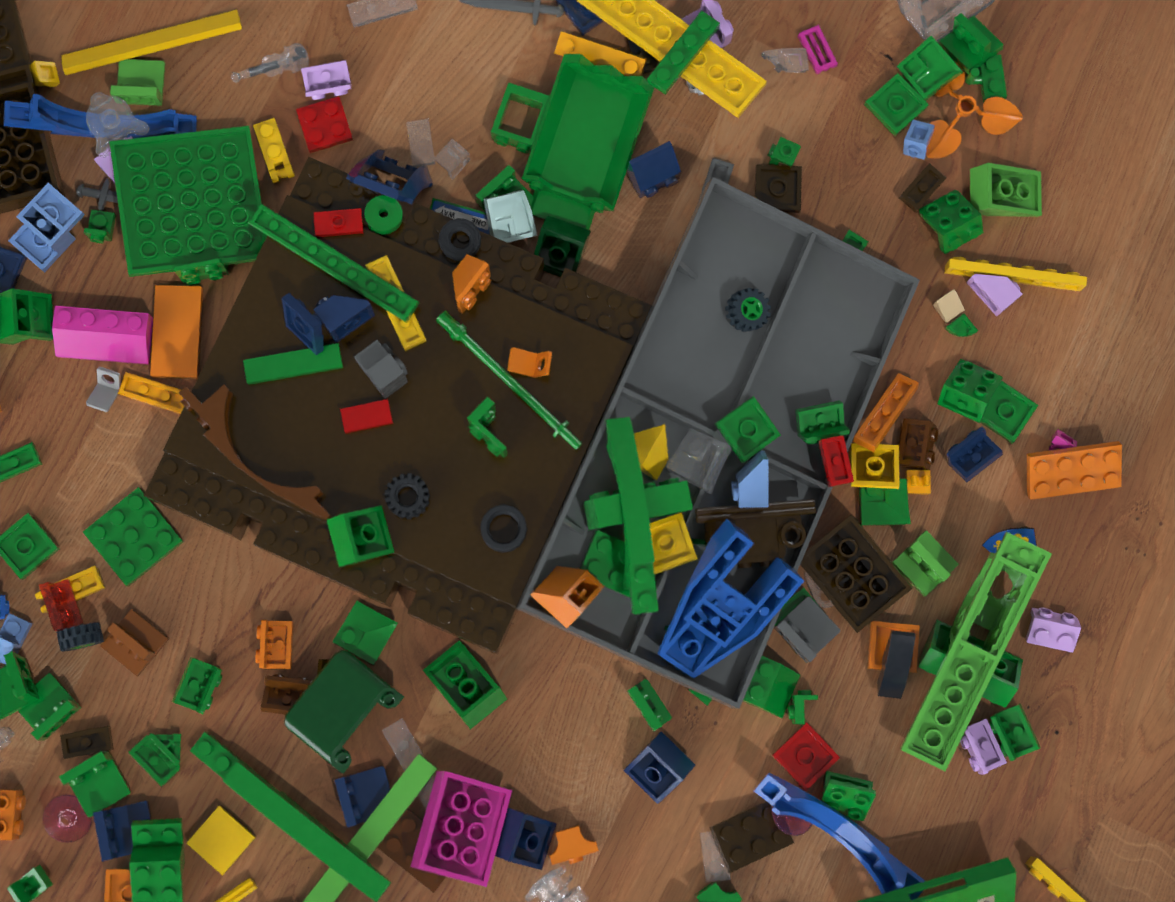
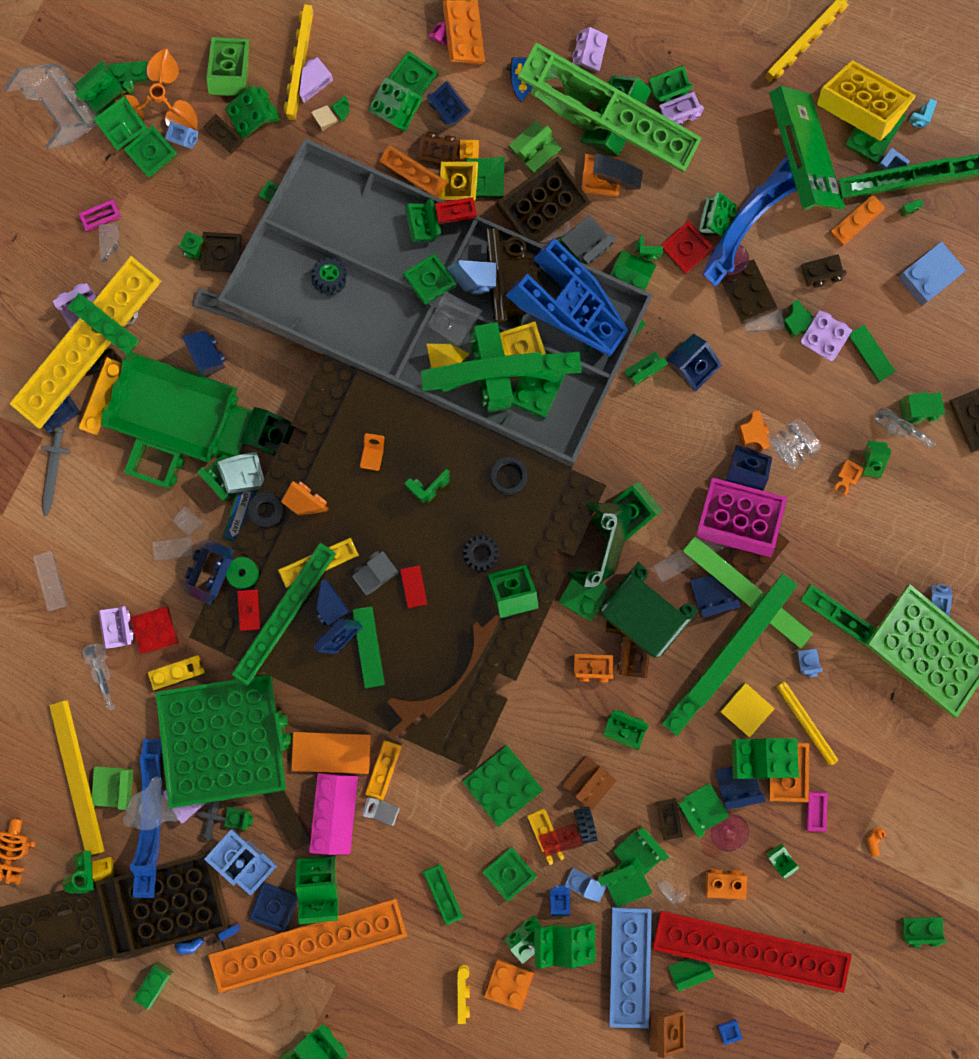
camera: 85 degrees left, 5 degrees up
green slope [128,734,181,788] -> none
green bar [436,310,582,450] -> none
orange slope [531,566,605,628] -> none
none -> green plate [62,851,94,894]
none -> dark brown tile [264,791,311,851]
none -> dark green windscreen [568,502,632,587]

